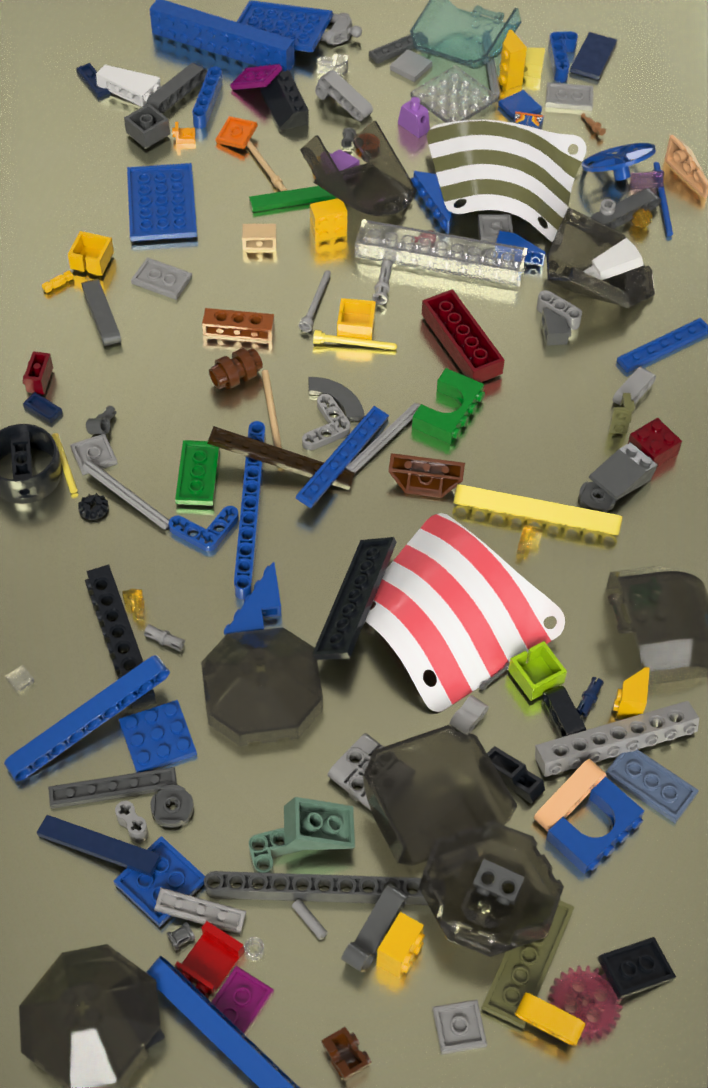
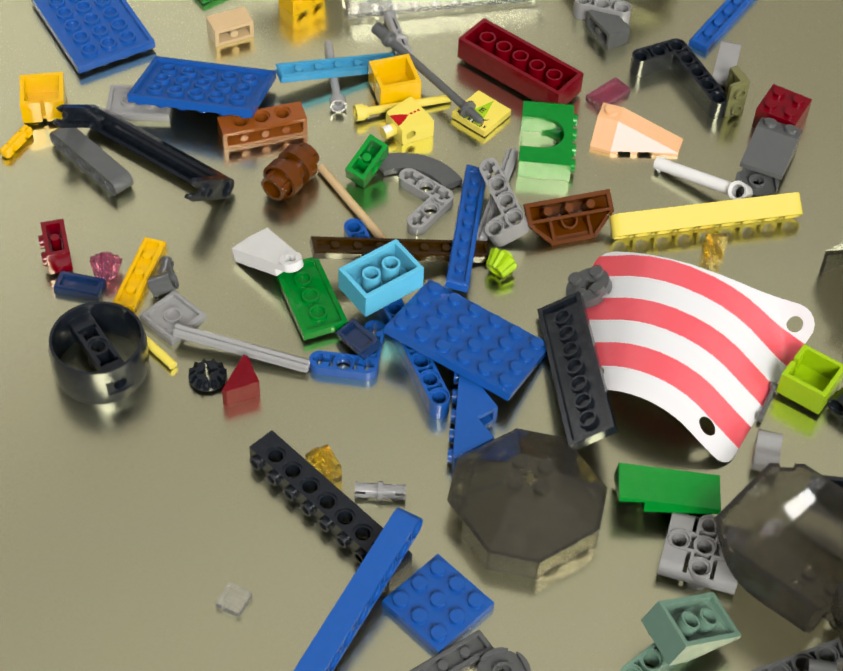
camera: 25 degrees left, 5 degrees down
none -> black piece [52,104,234,202]
none -> clear pink piece [90,252,123,280]
none -> yellow tile [113,237,167,313]
none -> blue plate [127,56,276,118]
none -> dark red slope [222,355,260,406]
none -> white piece [232,228,304,276]
none -> dark azure tile [275,52,395,83]
none -> dark blue tile [335,318,382,360]
none -> medium azure brick [338,239,424,317]
none -> green brick [345,134,389,189]
none -> dark grey bar [371,22,483,124]
none -> light yellow torso [380,96,434,145]
none -> blue plate [383,280,547,401]
none -> light yellow tile [452,90,511,137]
none -> light grey beam [479,158,530,247]
none -> lime piece [486,247,517,278]
none -> dark grey plate [566,265,612,308]
none -> clear pink tile [586,77,630,111]
none -> light nougat wedge [589,102,683,156]
none -> green slope [614,462,721,514]
none -> black beam [629,38,727,119]
none -> white piece [653,156,753,200]

